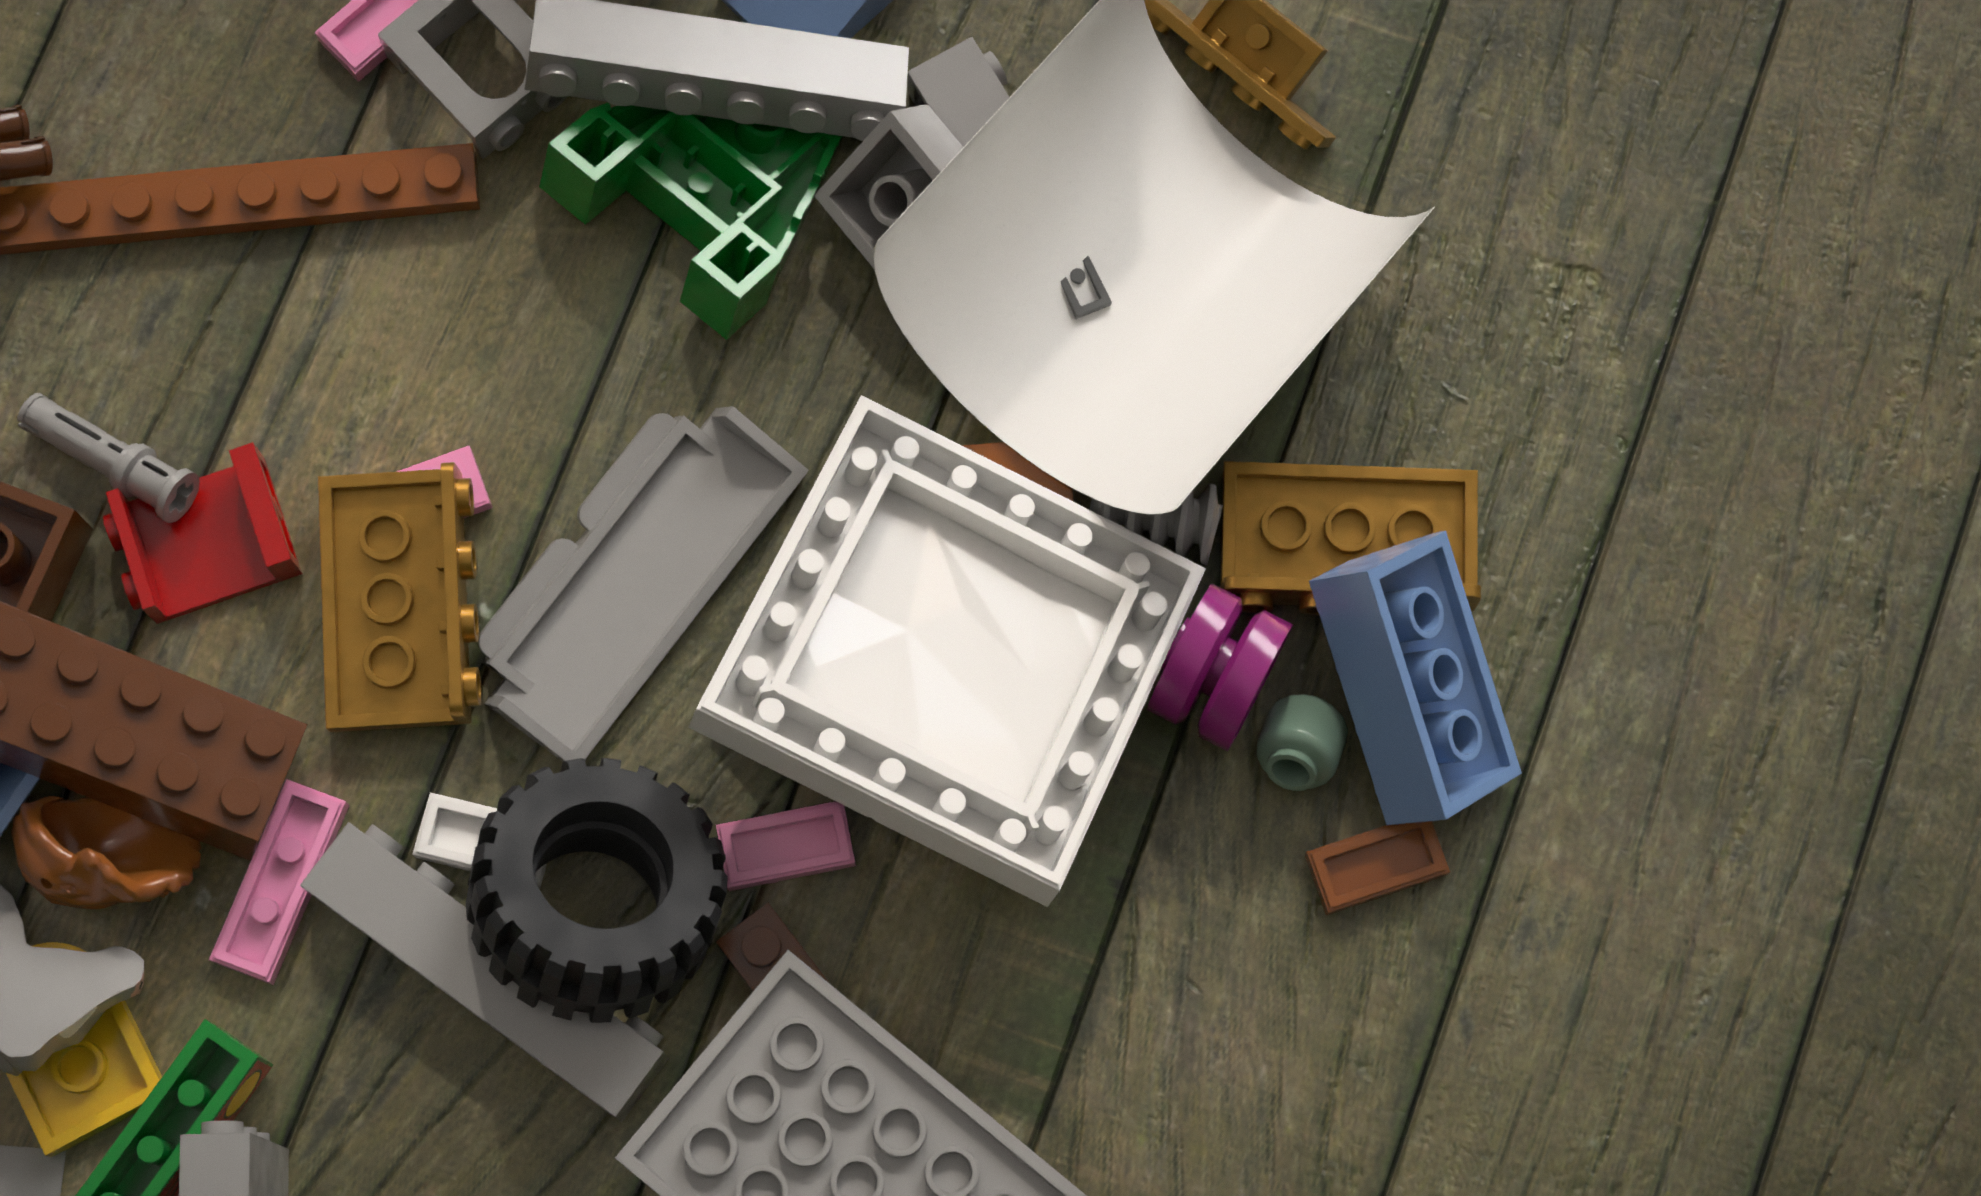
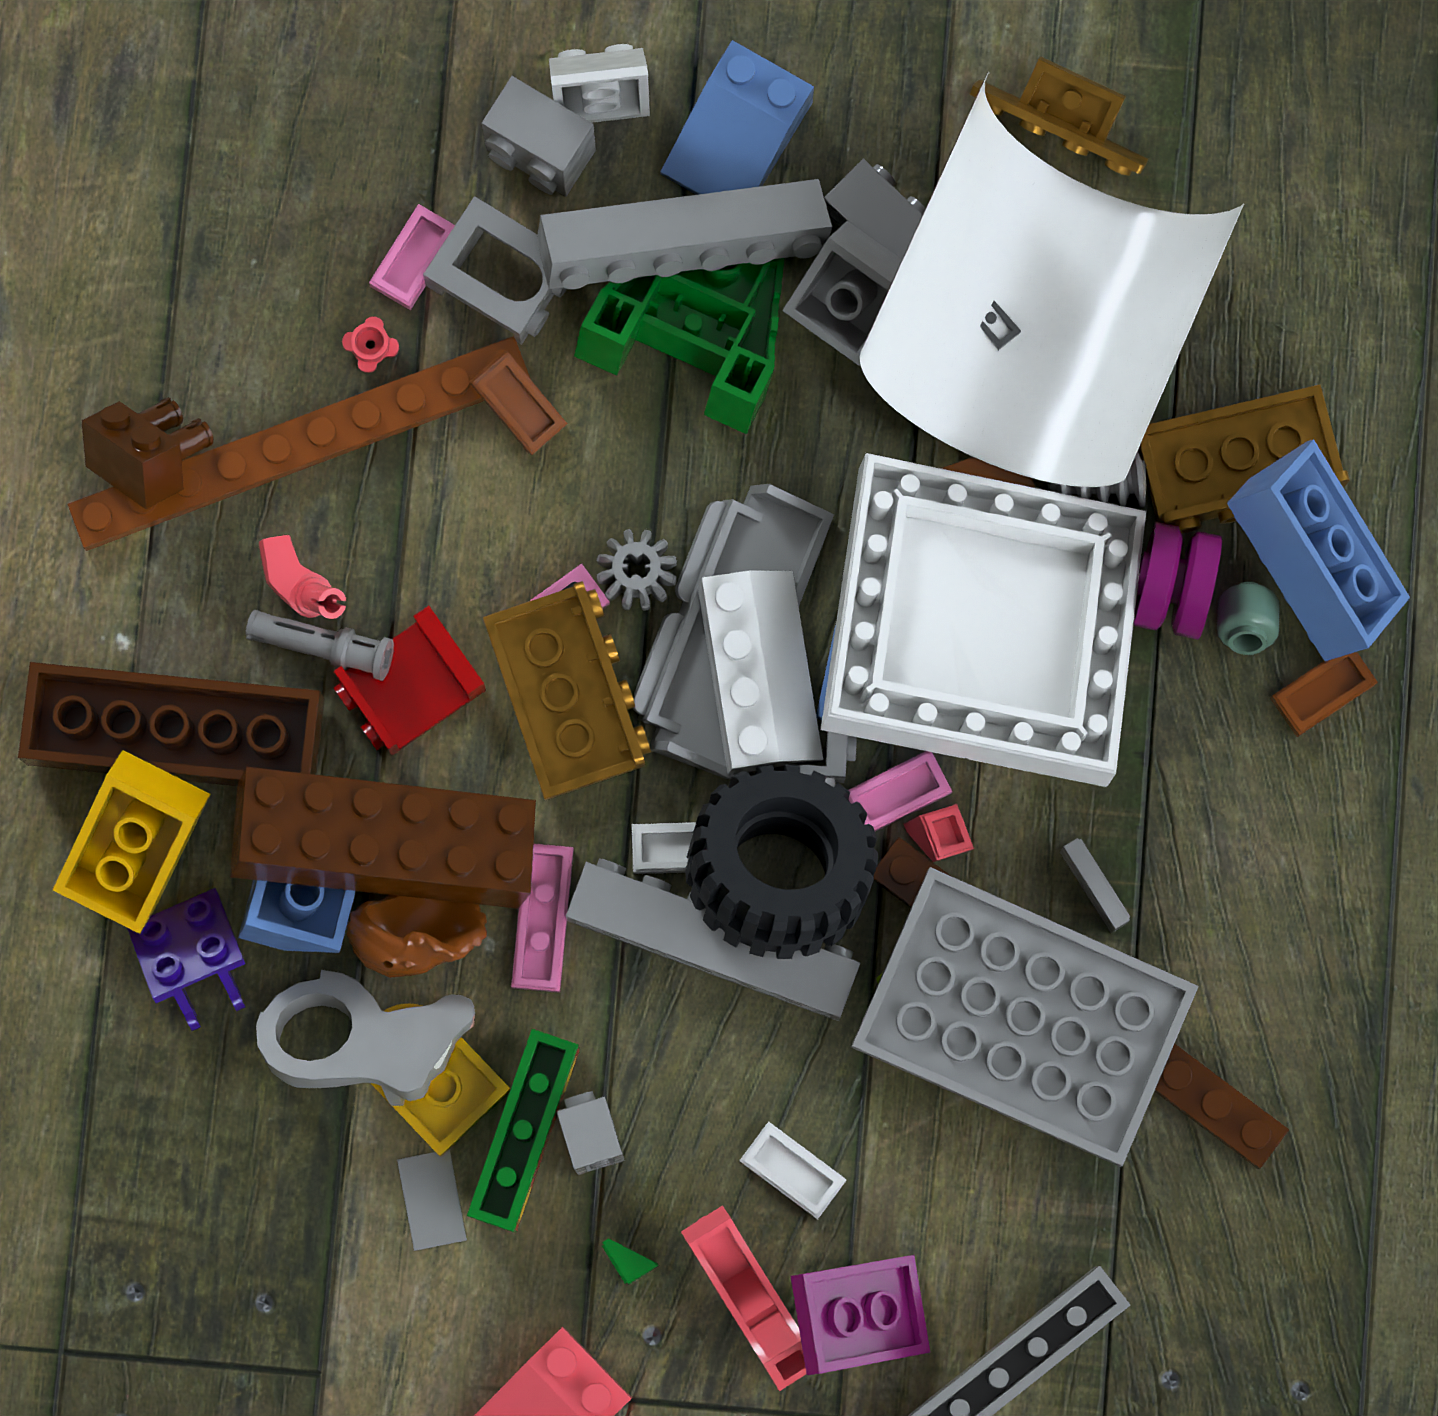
camera: 15 degrees left, 5 degrees up
none -> coral arm [259,535,346,619]
none -> coral plate [342,317,399,373]
none -> dark orange tile [469,351,567,455]
none -> light grey gear [597,529,677,611]
none -> white slope [698,570,823,775]
none -> light grey bracket [797,731,857,787]
none -> coral slope [904,804,974,862]
none -> light grey tile [1060,838,1130,933]

